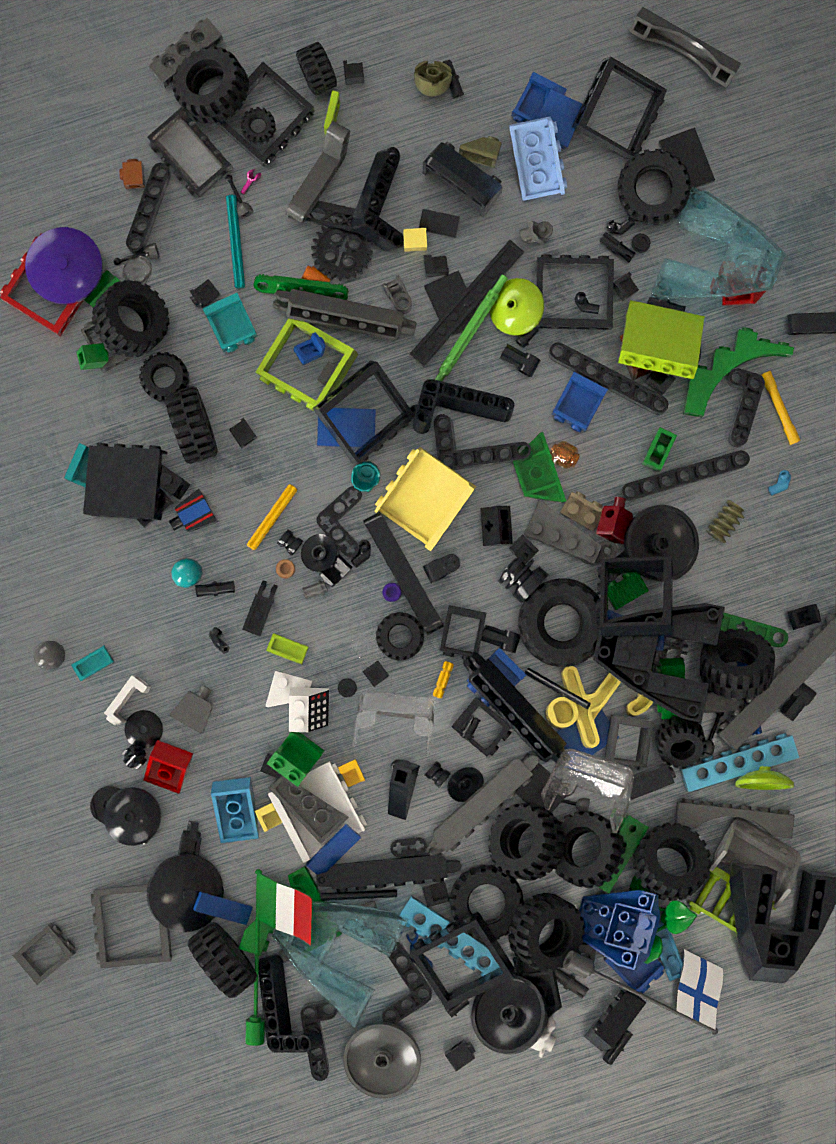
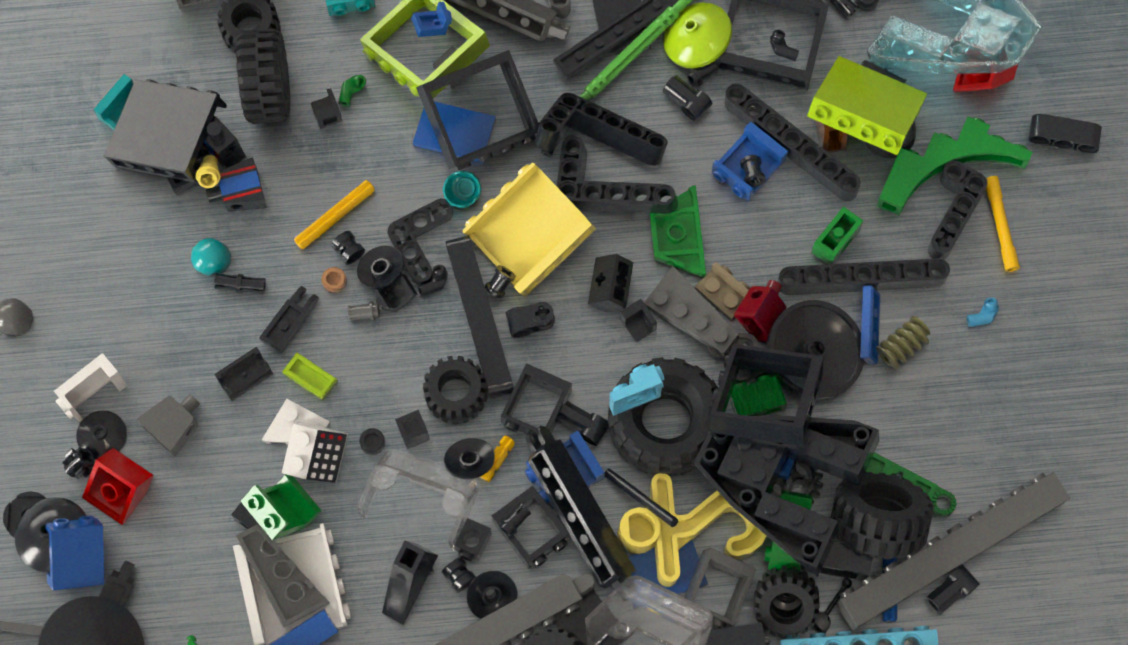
camera: 20 degrees right, 15 degrees down
teal tile [71,645,114,681] -> none
black arm [209,627,230,654] -> none
dark azure slope [211,777,259,843] -> none
light yellow panel [255,803,282,832] -> none
yellow panel [338,759,365,787] -> none
dark purple tile [382,583,402,602] -> none
black wheel [498,552,549,603] -> none
clear orange head [550,441,580,469] -> none
black panel [613,272,639,302] -> none
black panel [644,371,676,395] -> none
black bracket [787,604,821,630] -> none
none -> blue panel [46,516,104,591]
none -> light yellow cone [196,155,220,188]
none -> black hinge [214,347,273,401]
none -> green arm [338,75,366,106]
none -> black dish [444,438,495,479]
none -> black brick [454,518,492,561]
none -> black bush [485,265,516,298]
none -> medium azure plate [609,364,664,416]
none -> black bush [740,155,766,187]
none -> blue tile [860,286,881,365]

